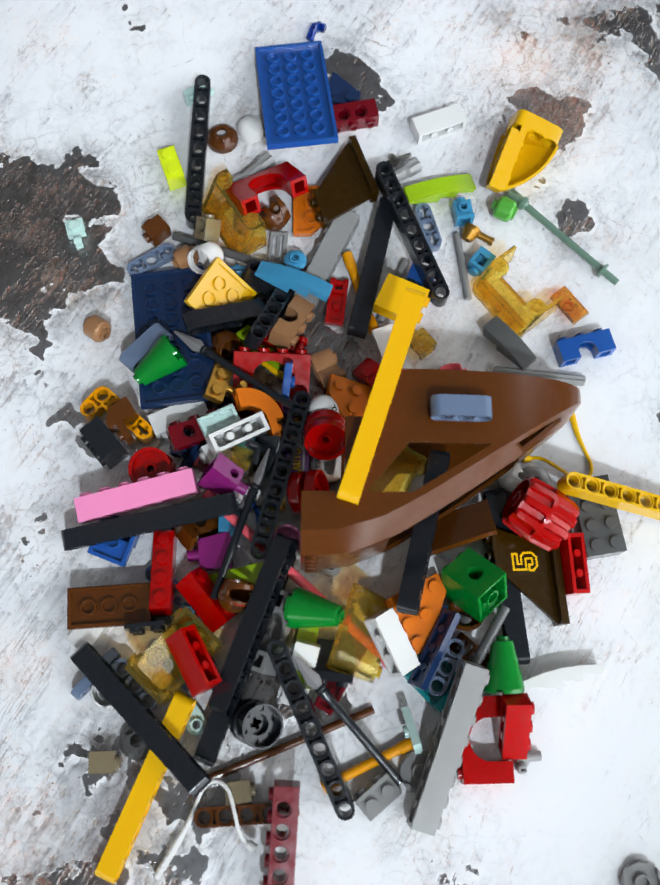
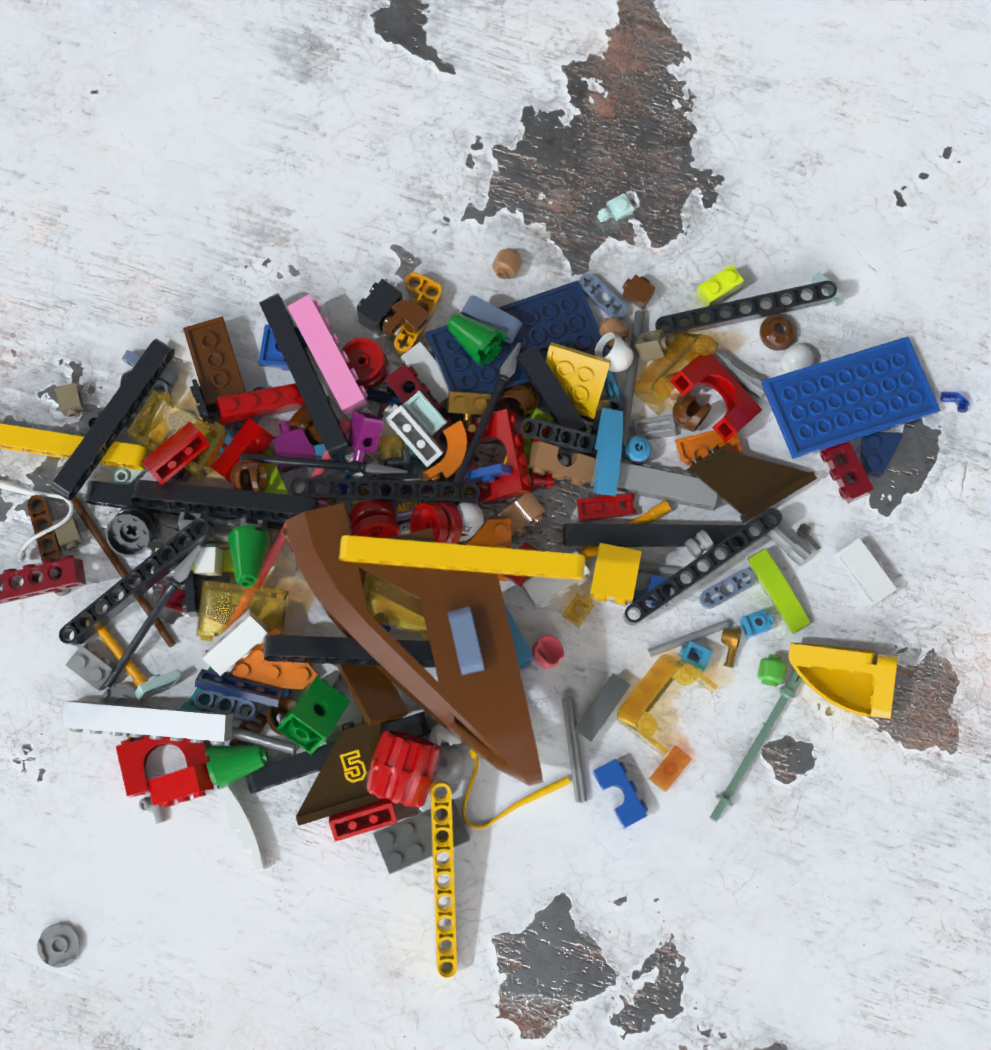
camera: 80 degrees right, 5 degrees up
none -> light grey wheel [685,530,714,559]

